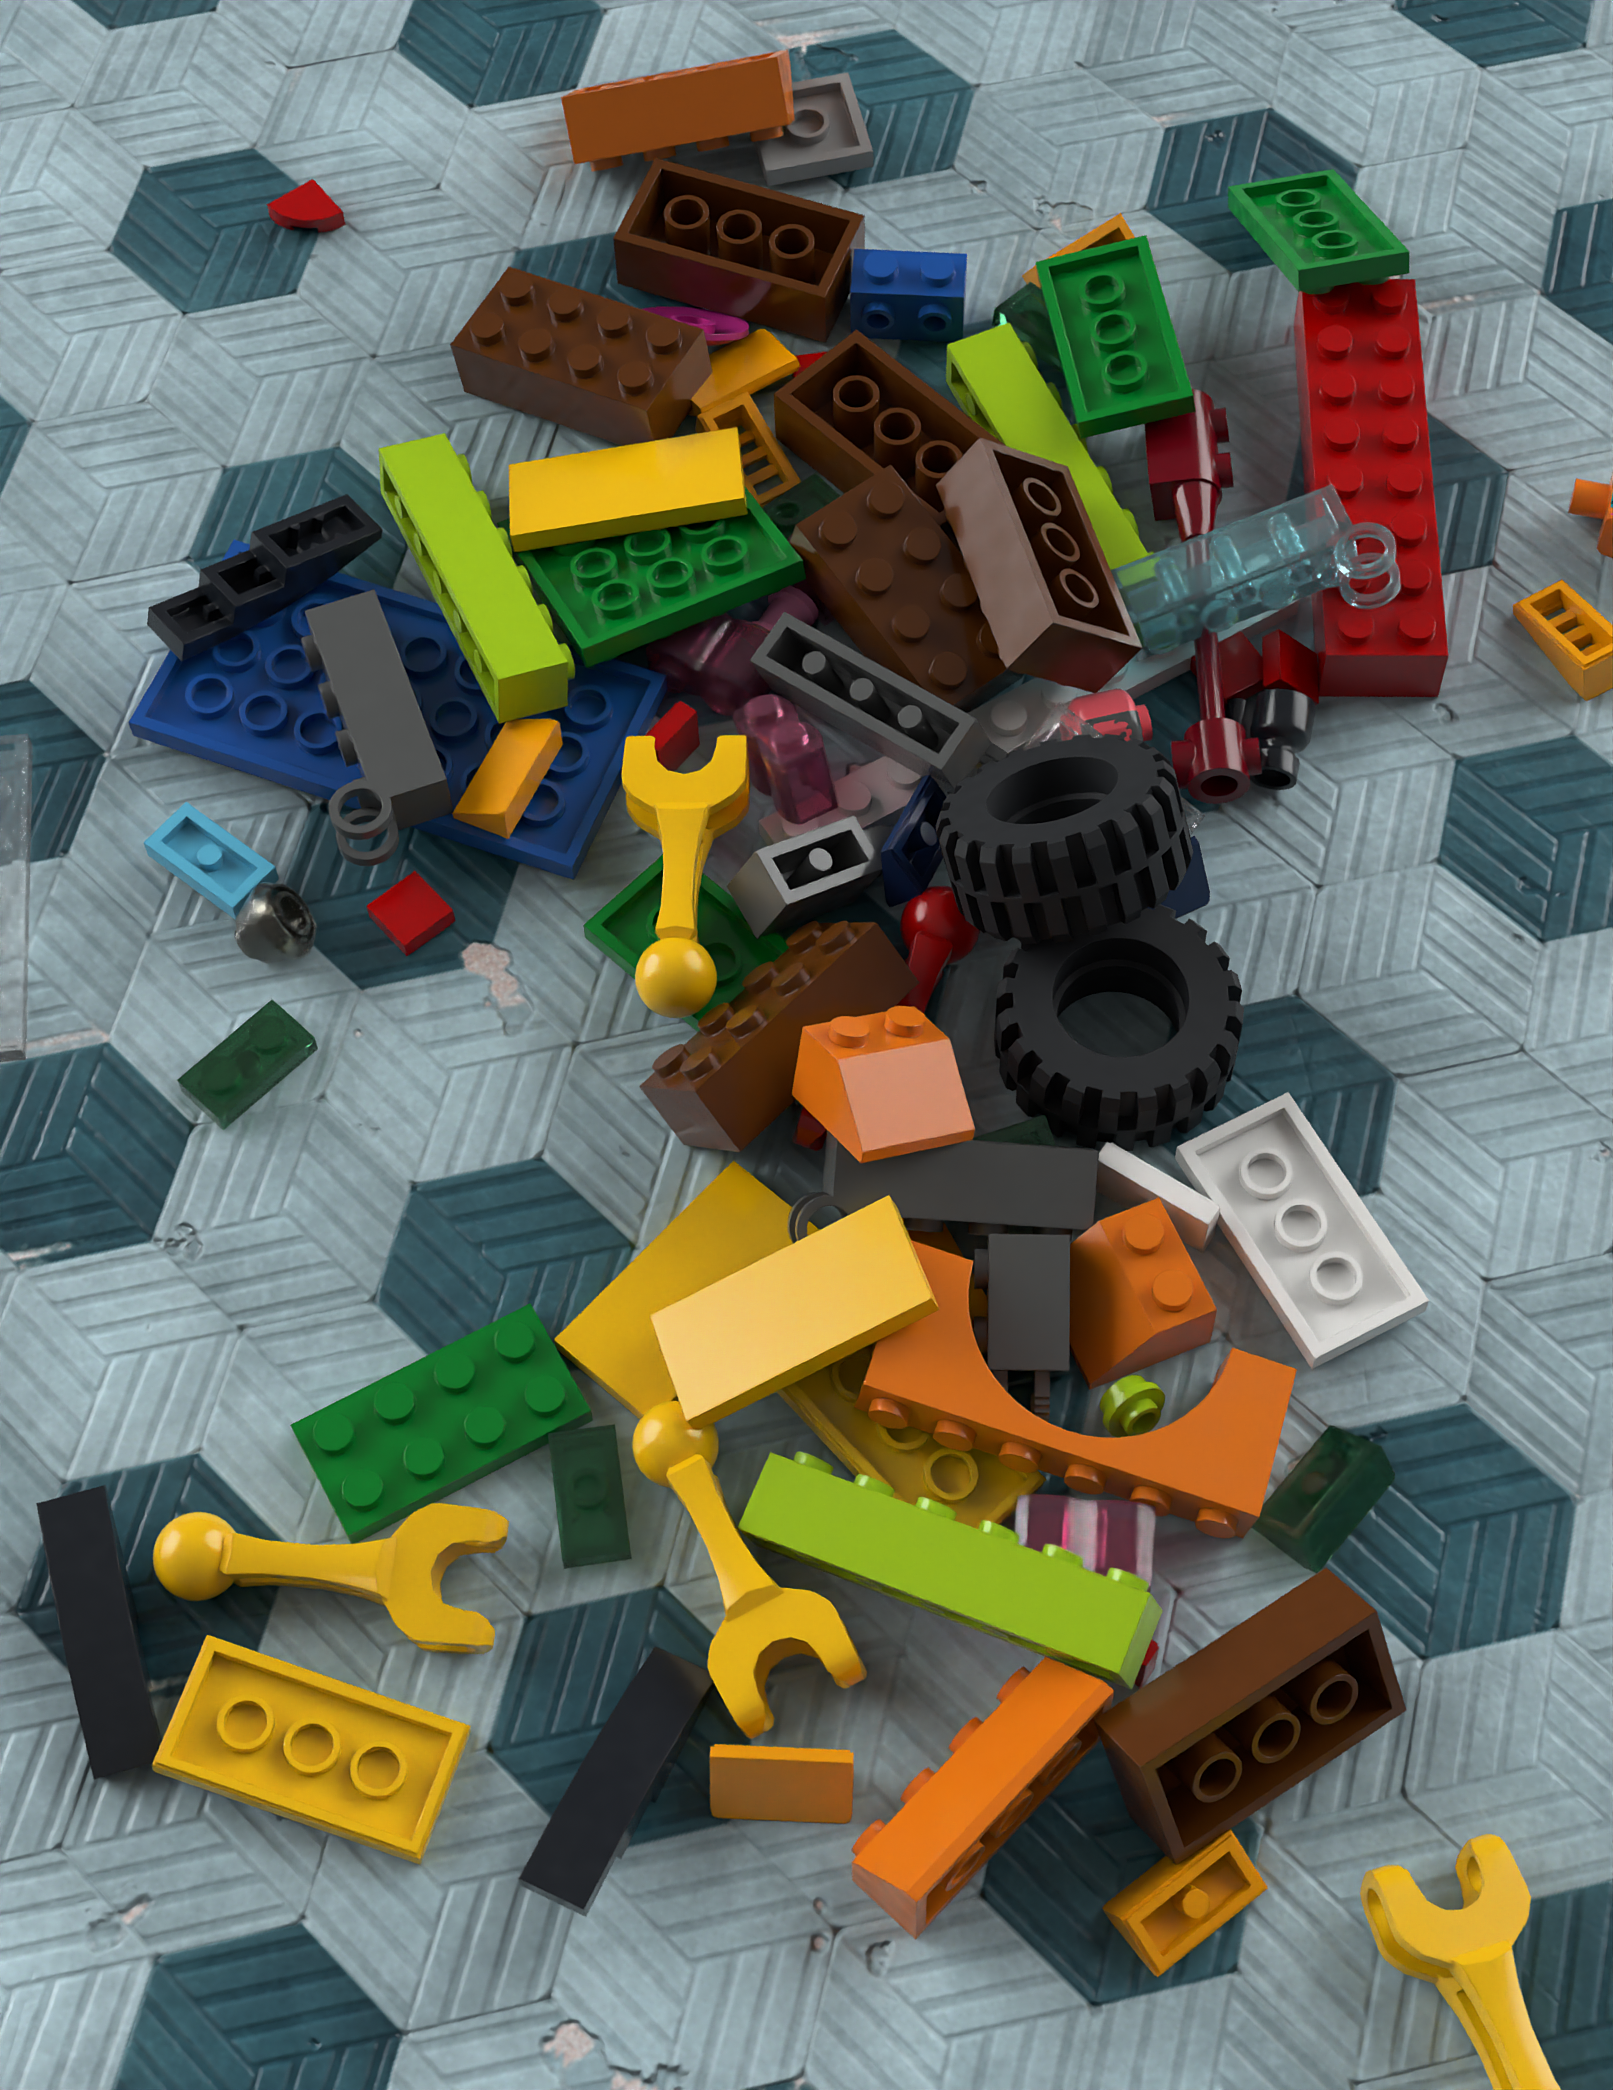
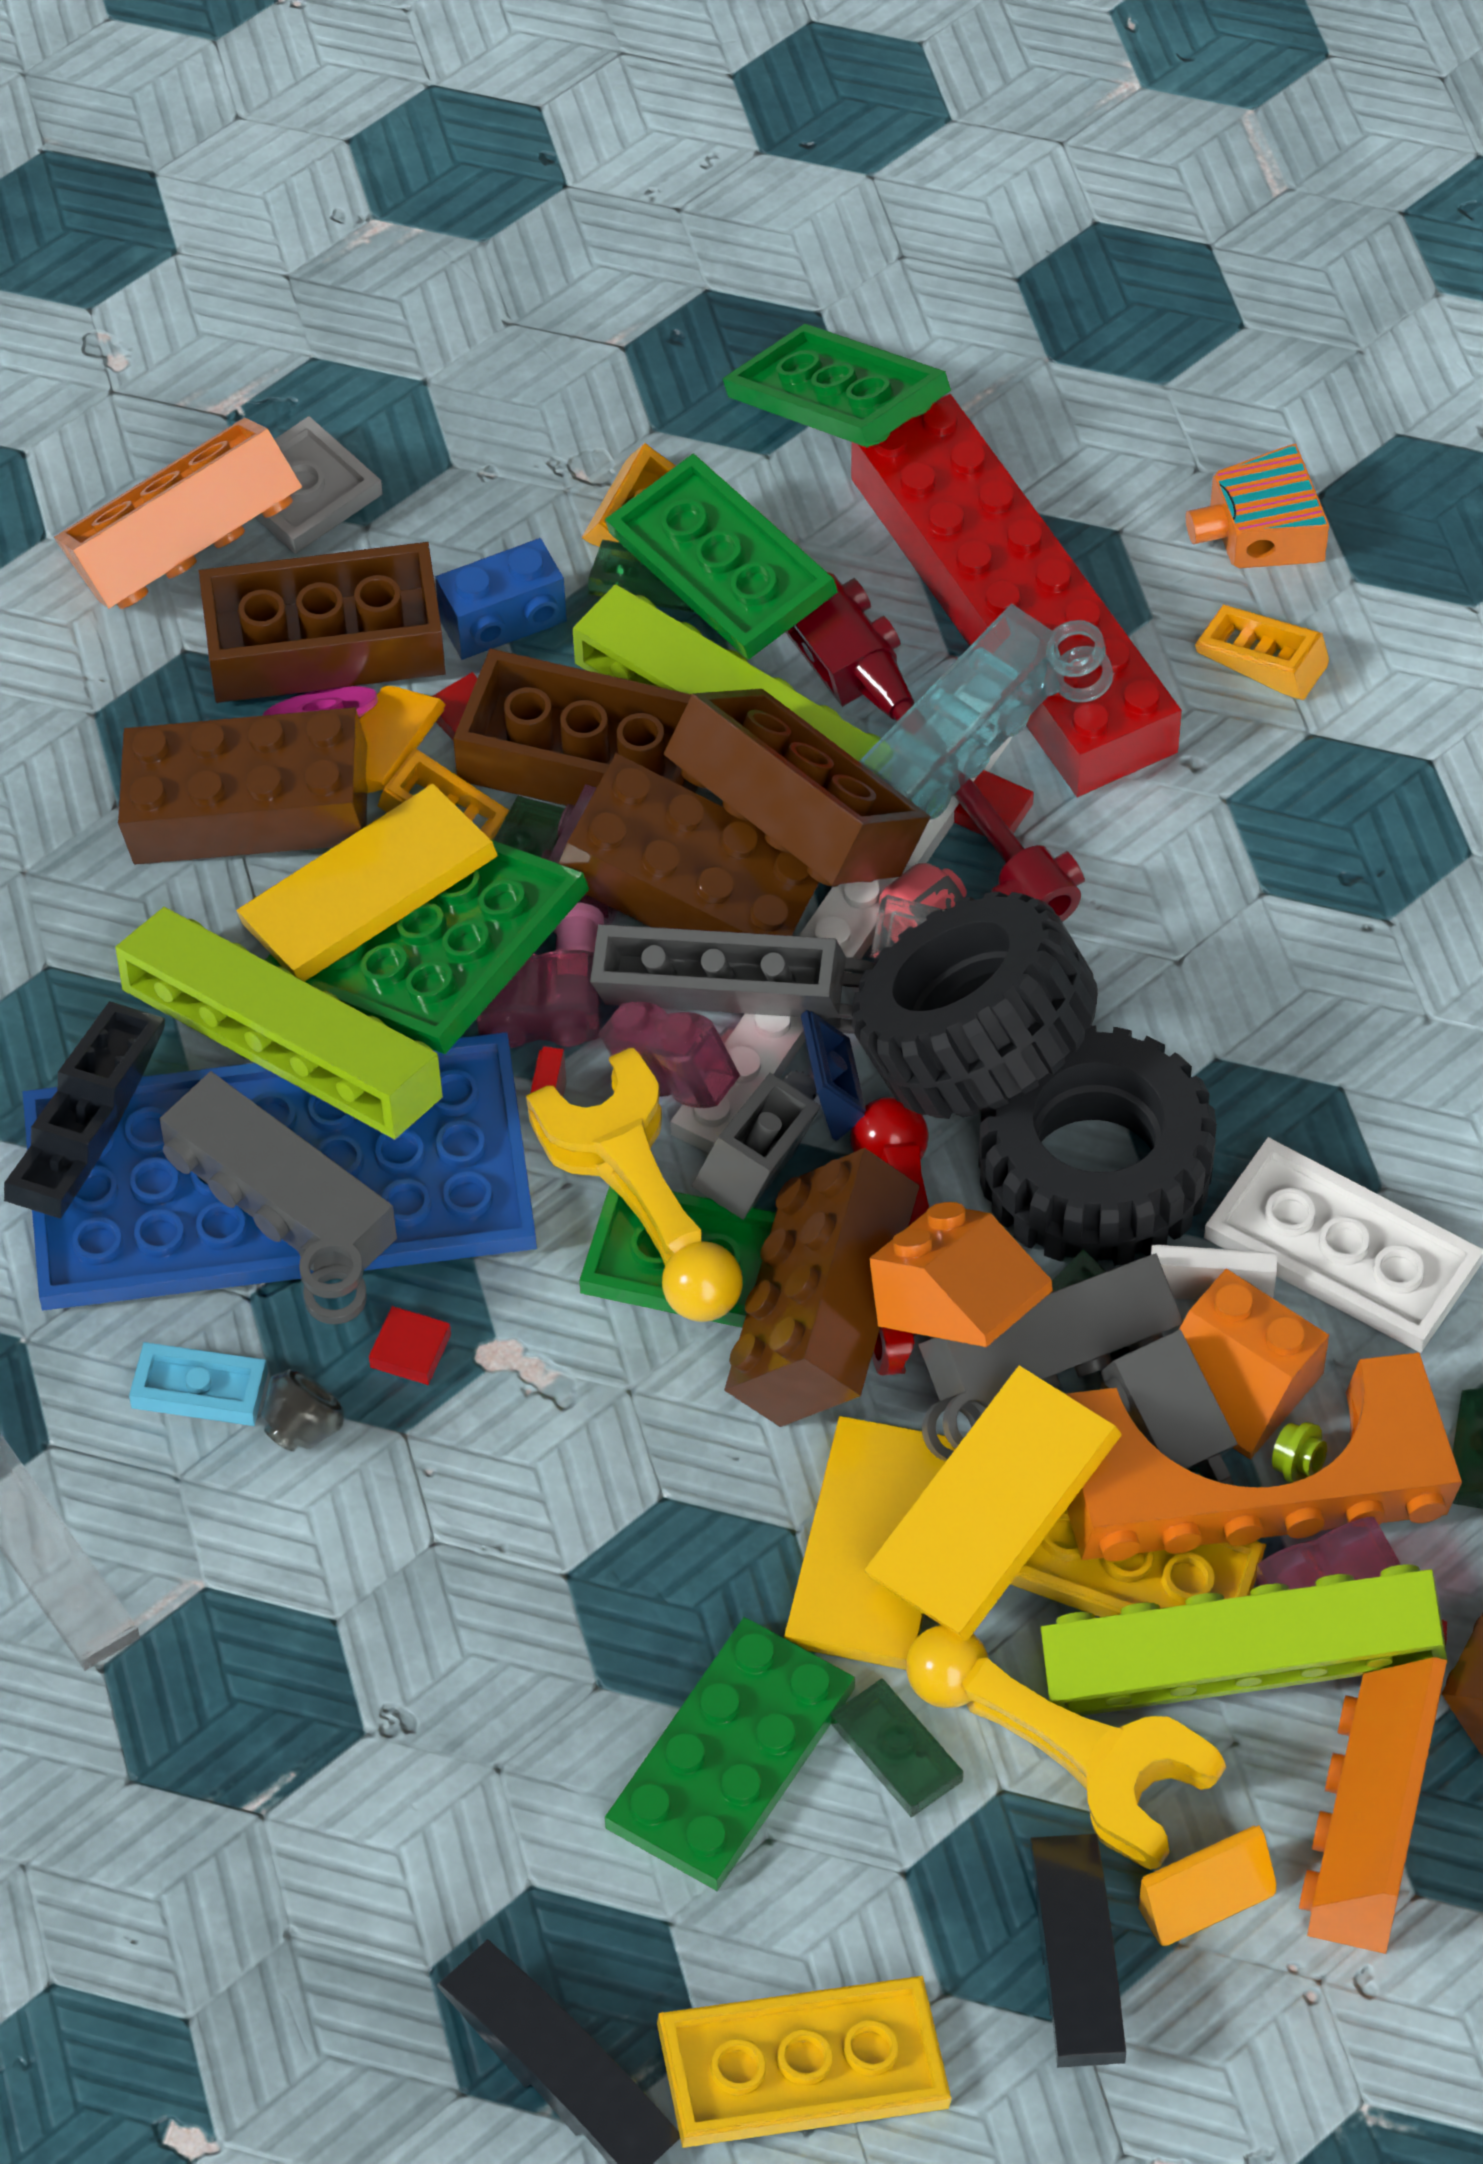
camera: 30 degrees left, 5 degrees down
yellow piece [153,1503,509,1654] -> none
clear green plate [177,999,318,1130] -> none
light orange slope [452,719,563,839] -> none
black piece [1225,688,1316,790] -> none
red tile [1262,629,1319,705] -> none

